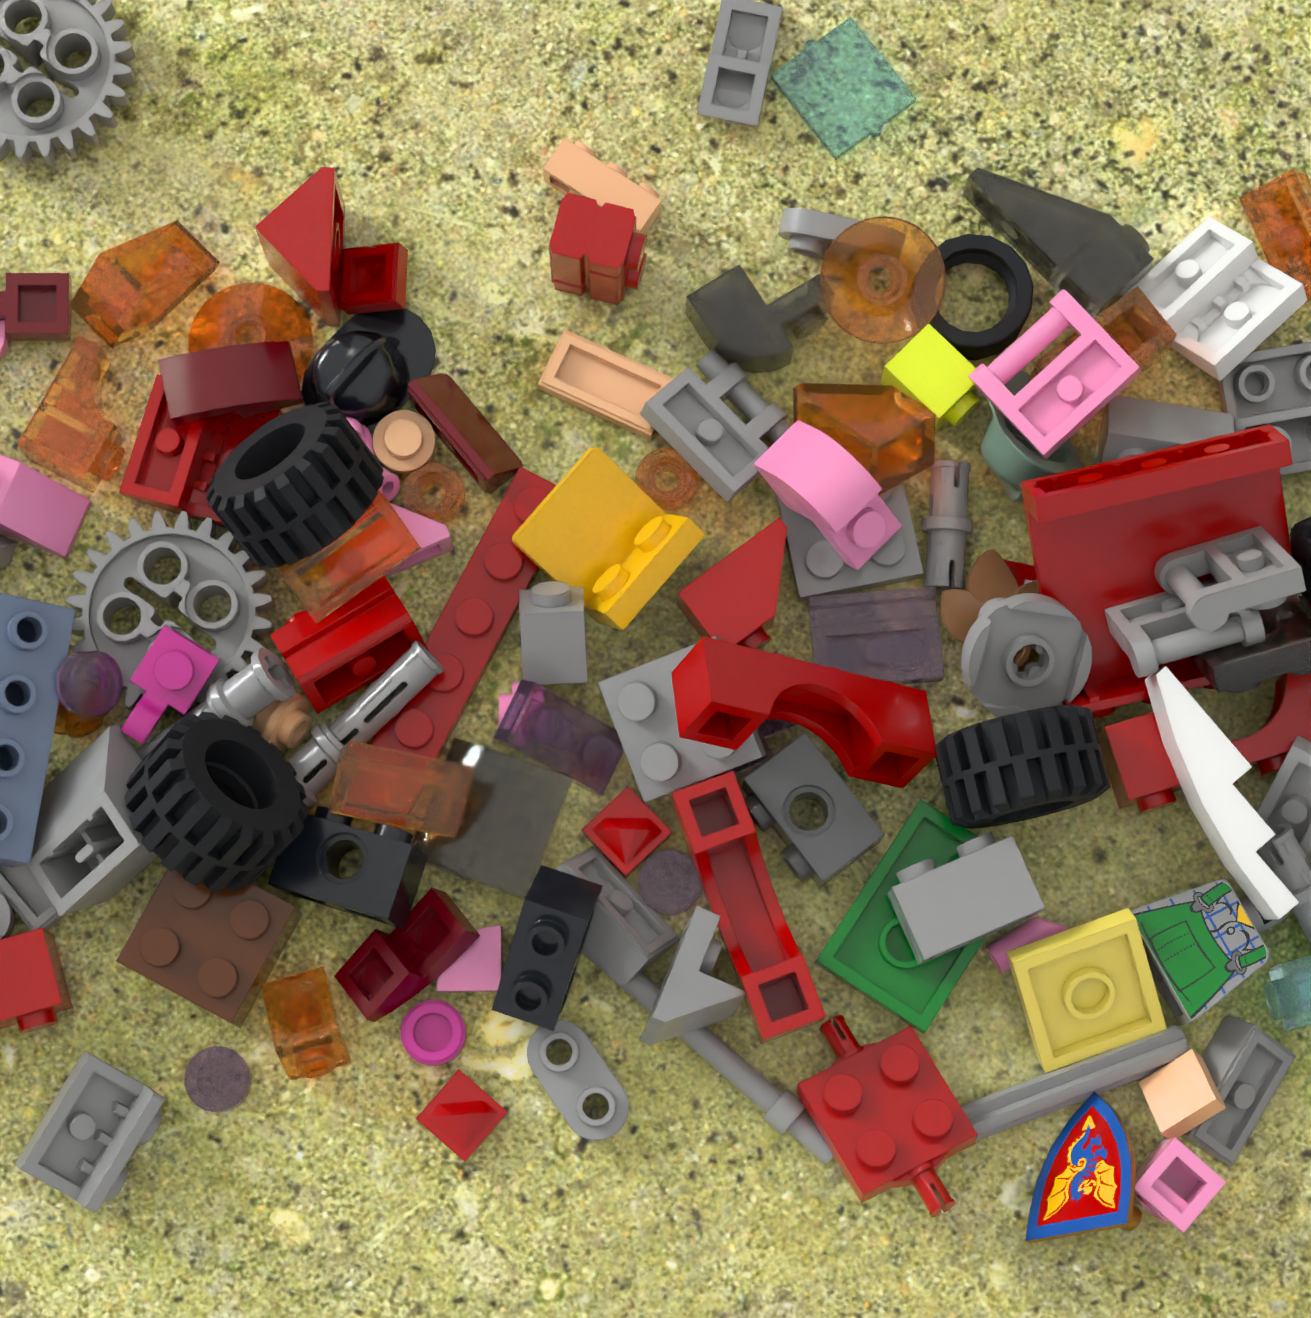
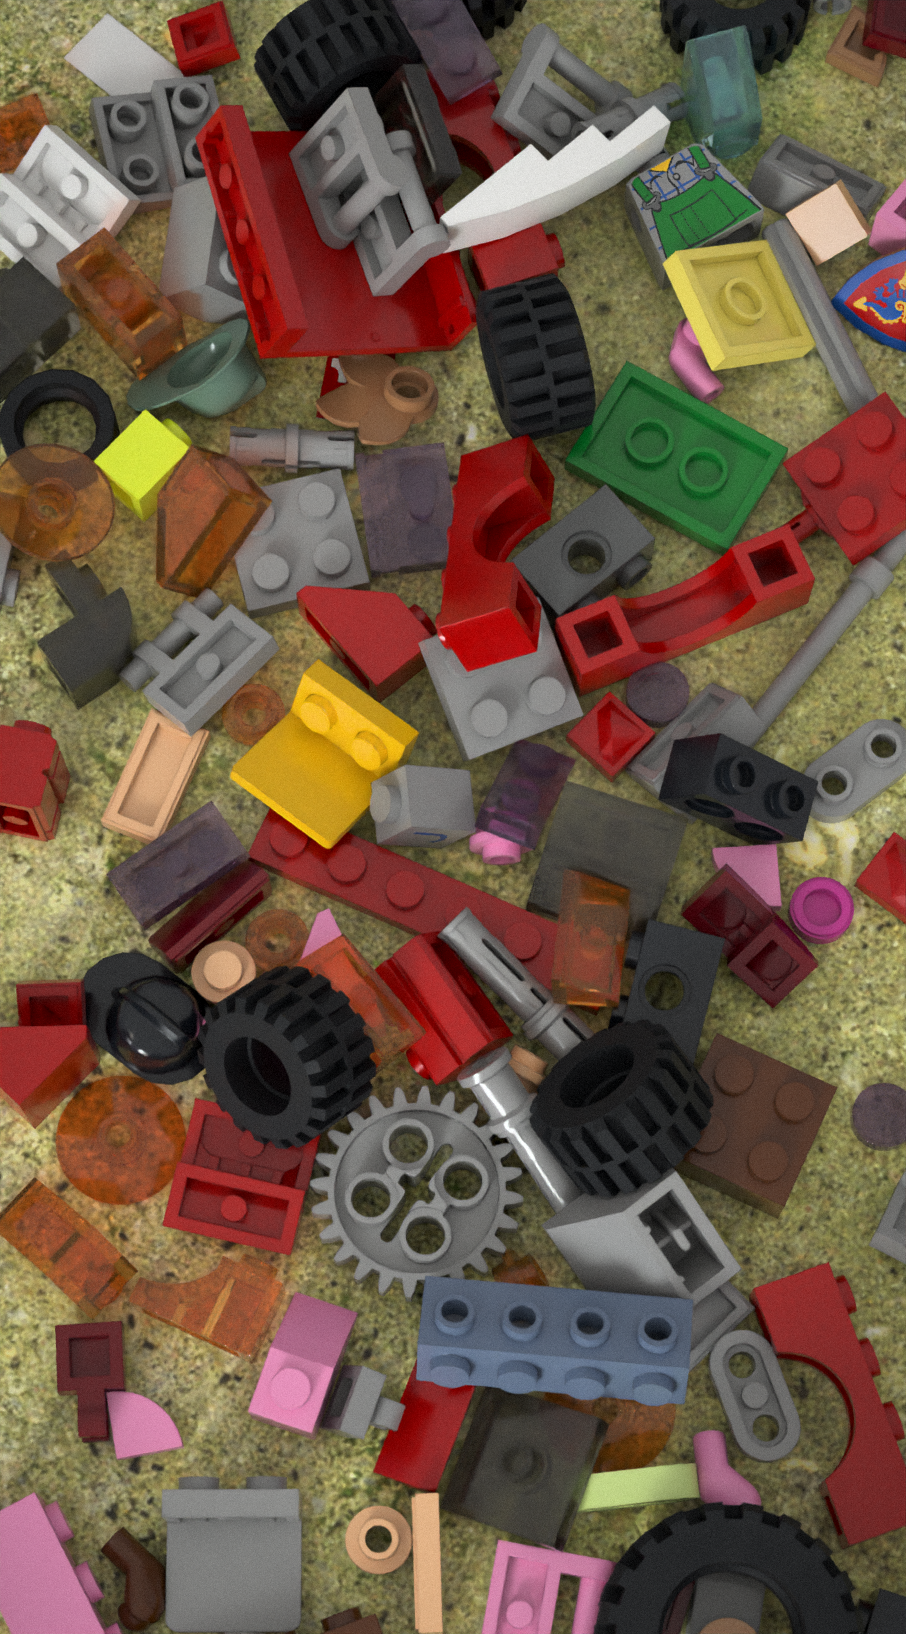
camera: 90 degrees left, 5 degrees down
clear purple tile [56,651,123,716] -> none
dark pink plate [121,624,221,744] -> none
dark red slope [158,341,304,426] -> none
clear orange bracket [261,967,351,1080] -> none
light grey slope [639,906,746,1046] -> none
bright pink brick [753,420,902,570] -> none
light grey brick [887,832,1045,965] -> none
light grey plate [961,593,1092,717] -> none
bright pink plate [968,289,1142,460] -> none
none -> plate [106,801,251,930]

